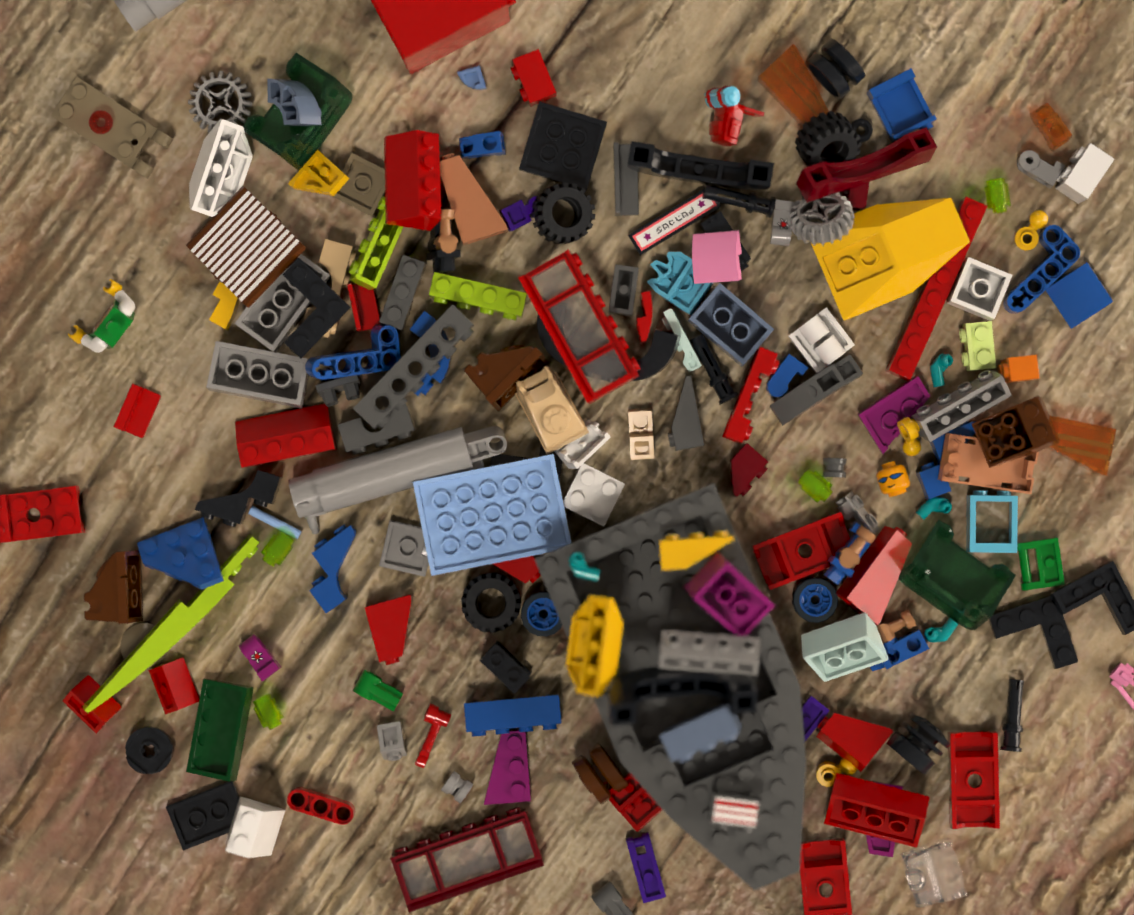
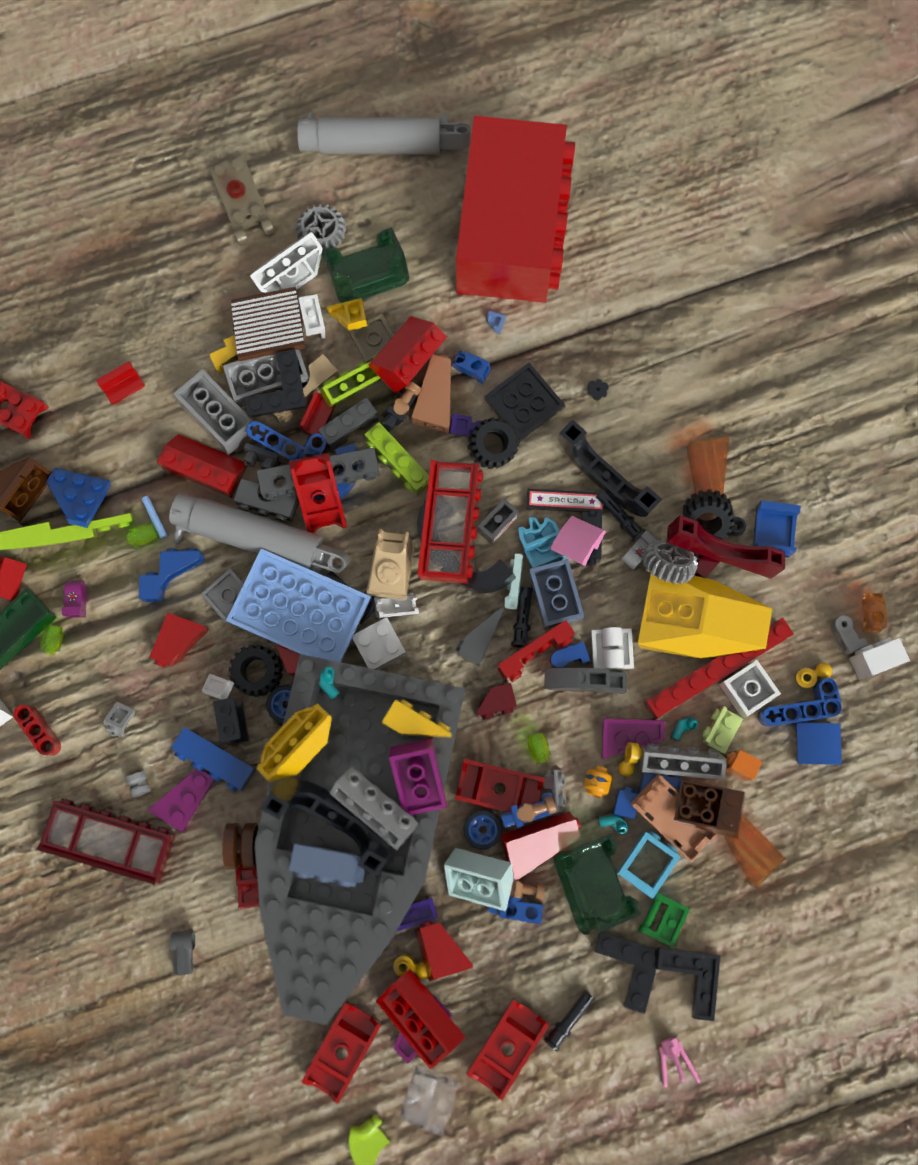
camera: 40 degrees right, 10 degrees down
torso [68,279,135,353] -> none
black arch [195,470,283,527] -> none
sand blue brick [267,79,322,126] -> none
green piece [353,670,404,711] -> none
red brick [415,703,451,768] -> none
reddish brown piece [464,345,548,412] -> none
red brick [510,49,557,107] -> none
dark grey panel [613,142,639,216] -> none
dark purple plate [625,832,666,903] -> none
tan slope [628,408,654,460] -> none
red slope [635,291,652,344] -> none
red piece [704,86,764,146] -> none
brick [708,791,762,833] -> none
black wheel [805,39,866,100] -> none
dark grey wheel [822,458,847,478] -> none
black wheel [886,712,951,775] -> none
teal arm [924,617,959,643] -> none
clear neon green brick [984,178,1011,214] -> none
none -> white tile [202,674,234,700]
none -> red piece [289,453,347,533]
none -> white panel [298,295,325,339]
none -> black plant [587,379,609,401]

